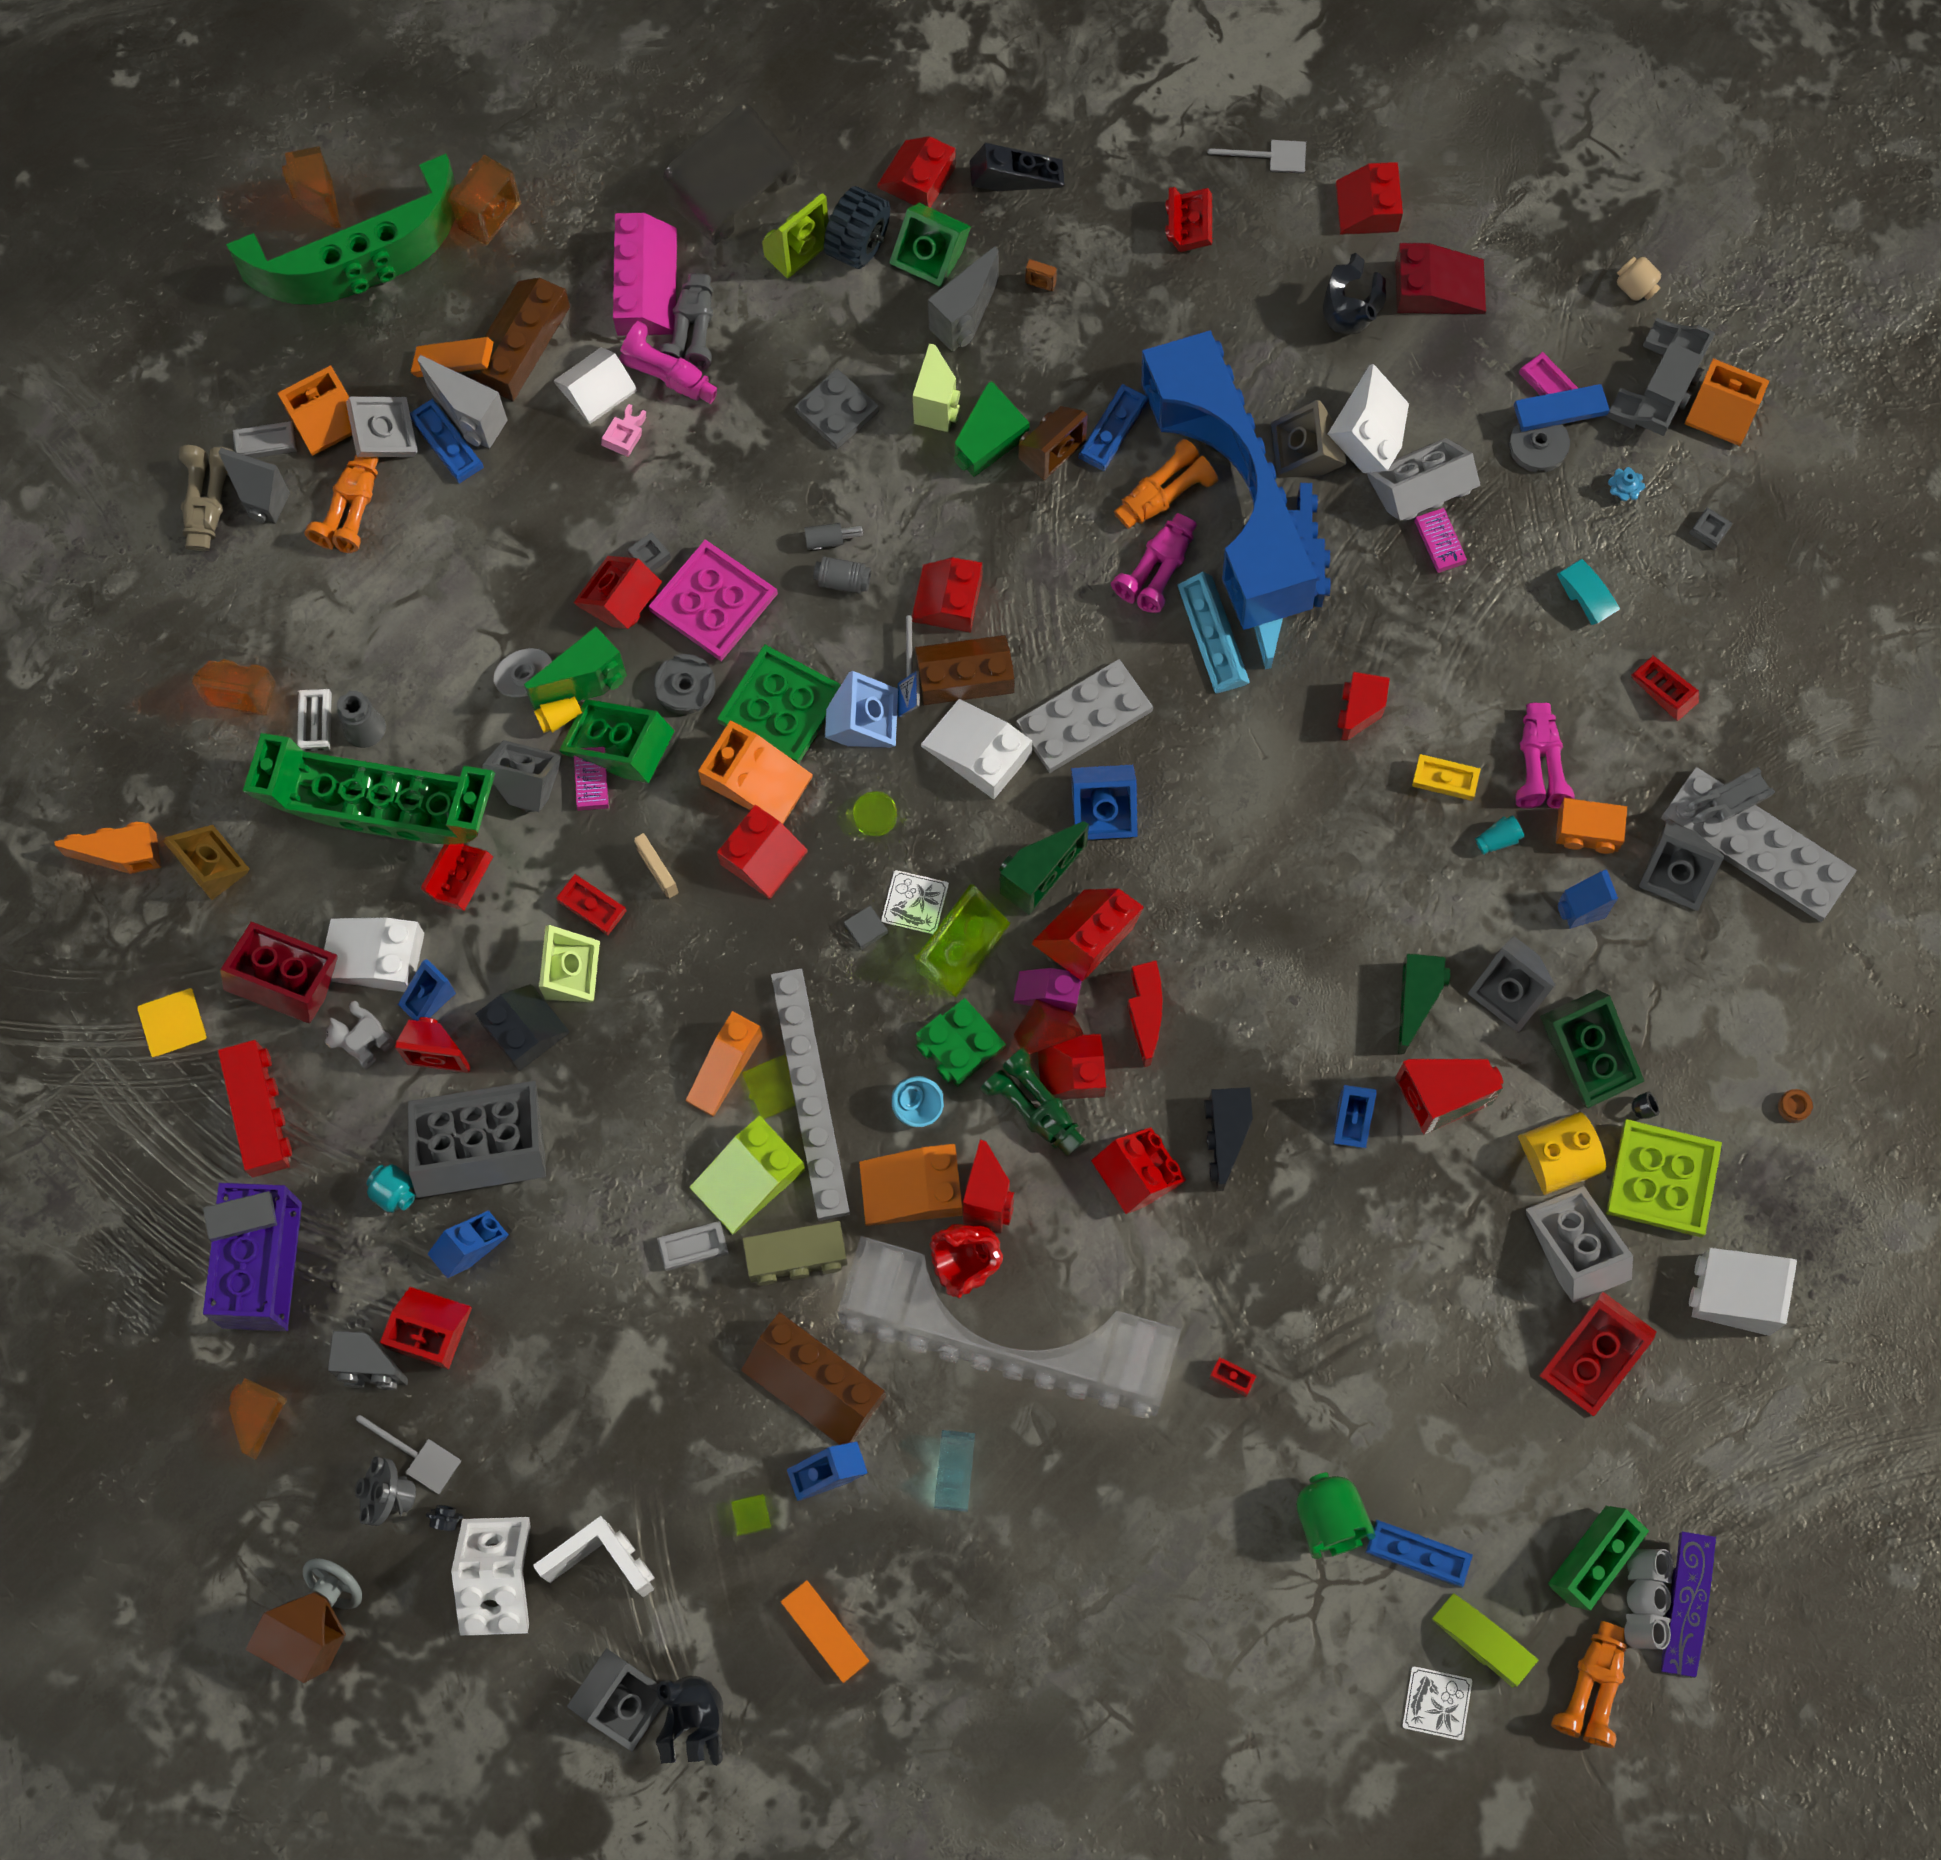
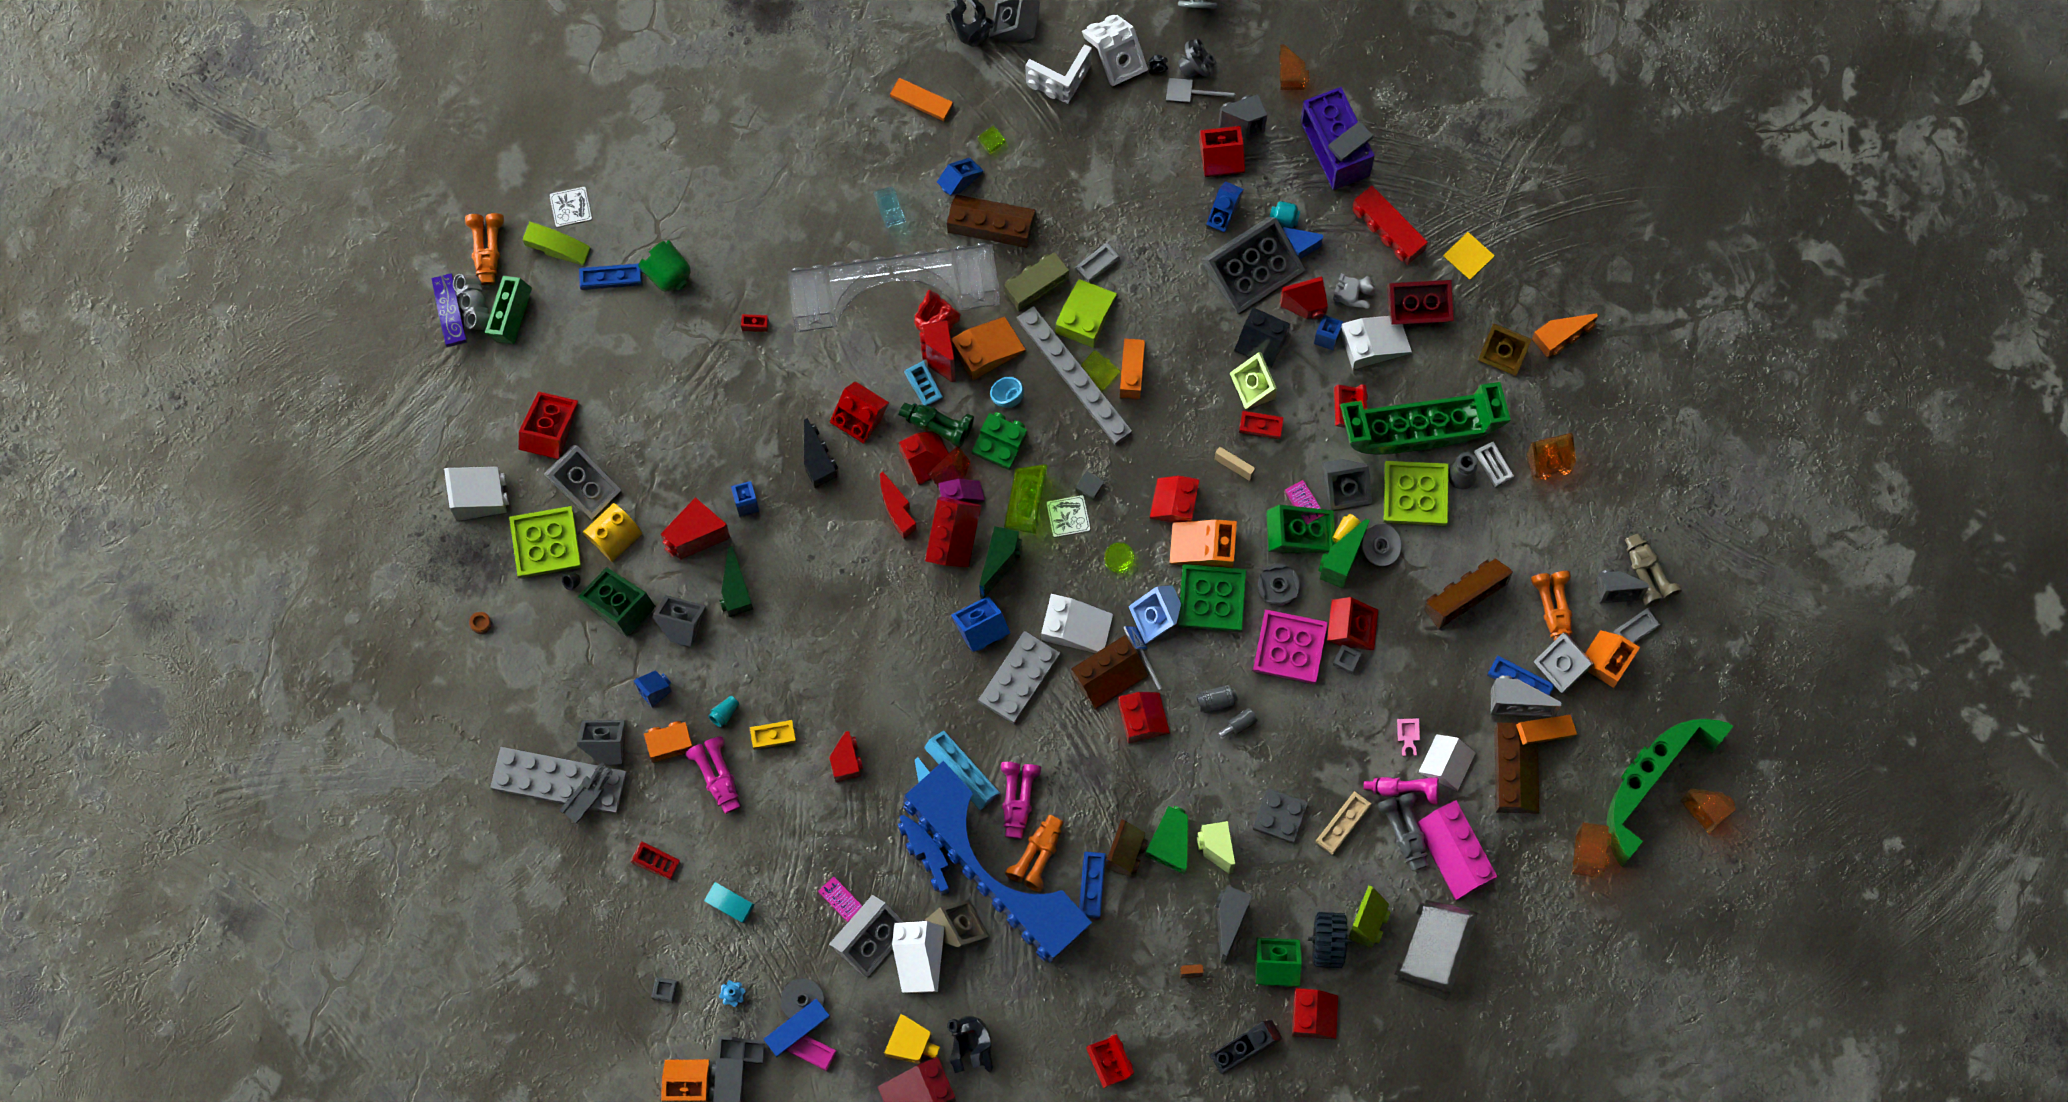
camera: 155 degrees right, 0 degrees up
none -> yellow torso [884,1014,940,1064]
none -> medium azure slope [904,361,943,406]
none -> blue slope [1283,227,1323,260]
none -> tan tile [1315,791,1372,855]
none -> lime plate [1383,461,1448,526]
none -> reddish brown slope [1424,558,1513,629]

